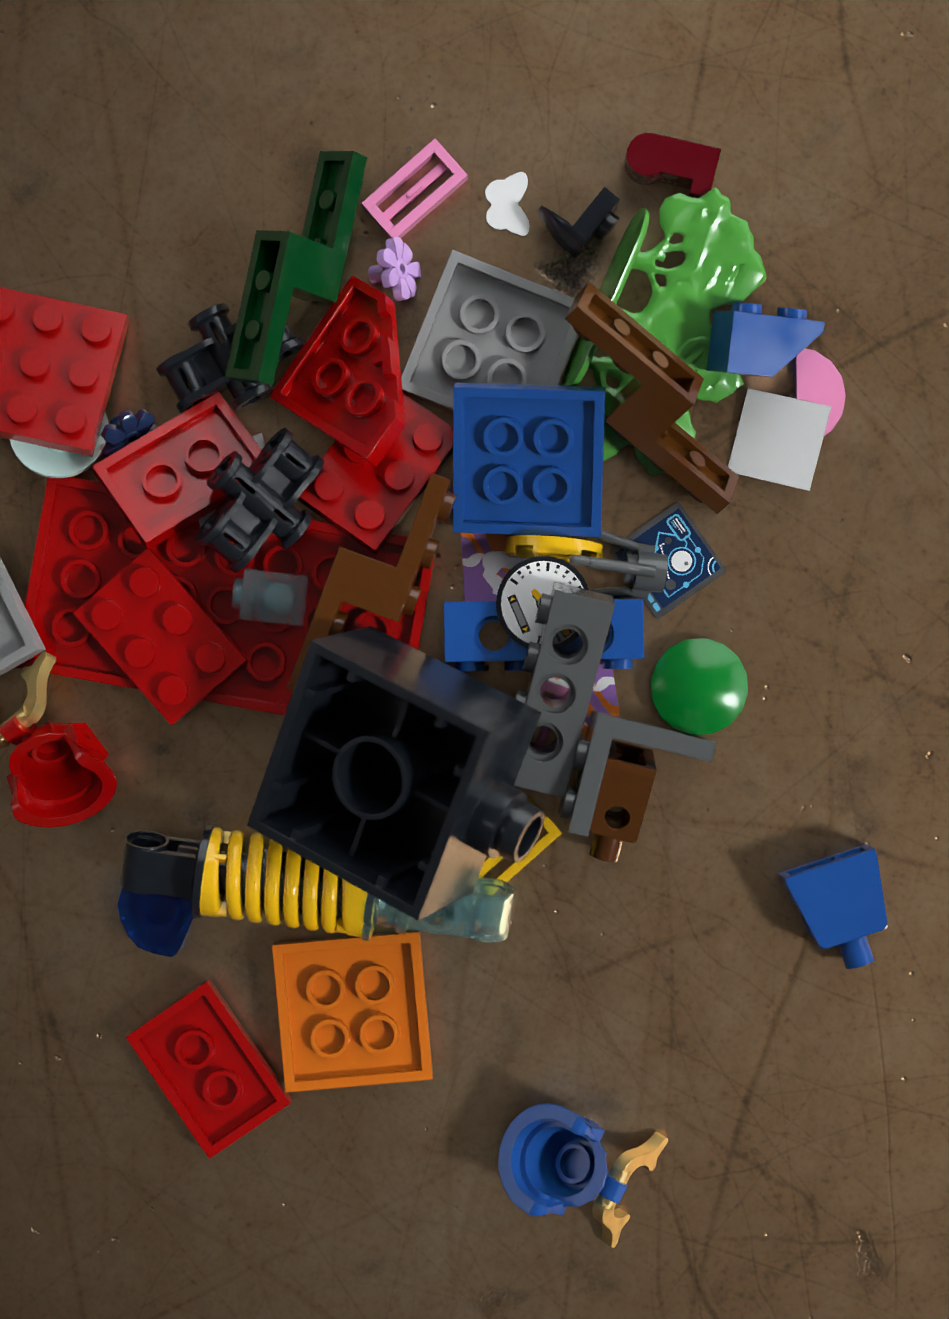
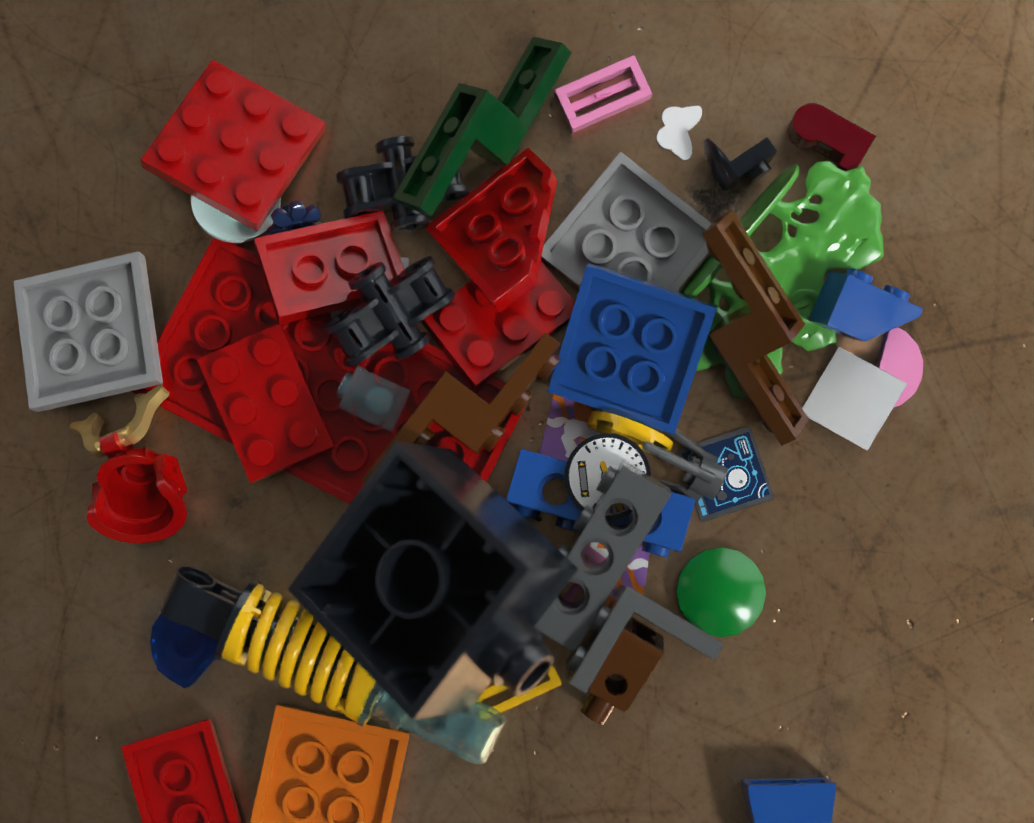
camera: 15 degrees right, 5 degrees down
lavender plant [368,237,421,301] -> none

